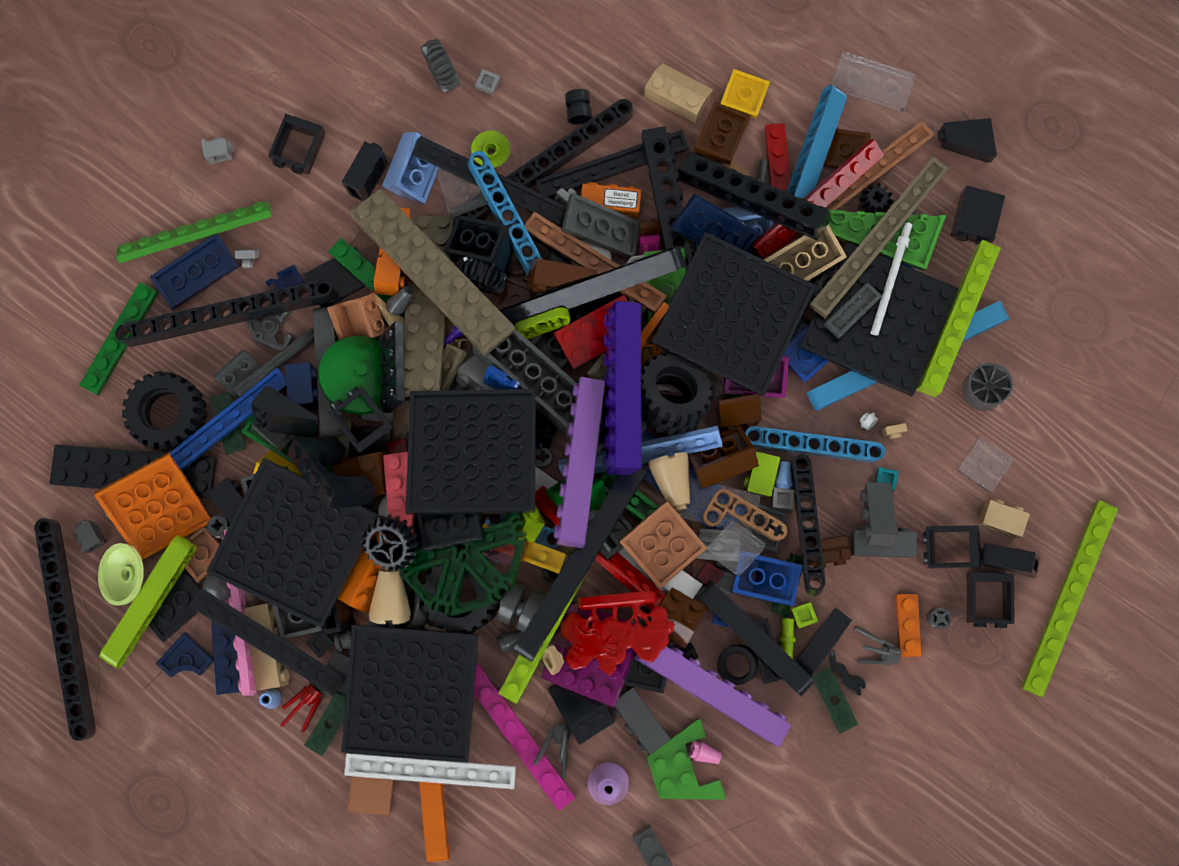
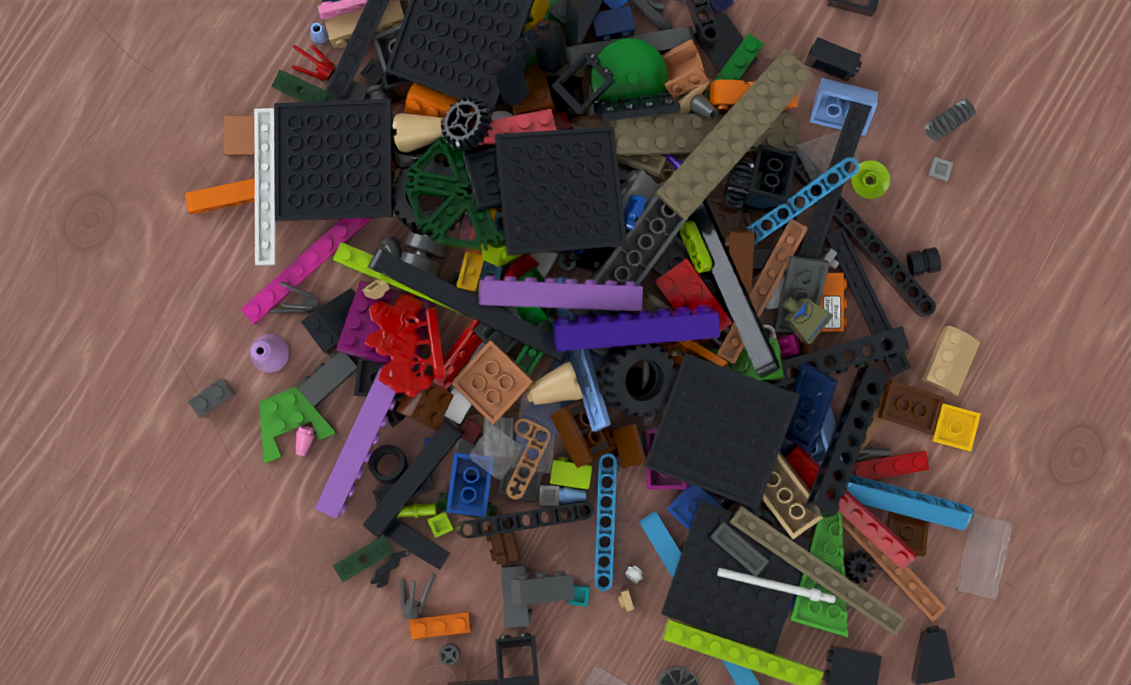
camera: 80 degrees right, 5 degrees up
none -> olive torso [783,297,834,345]

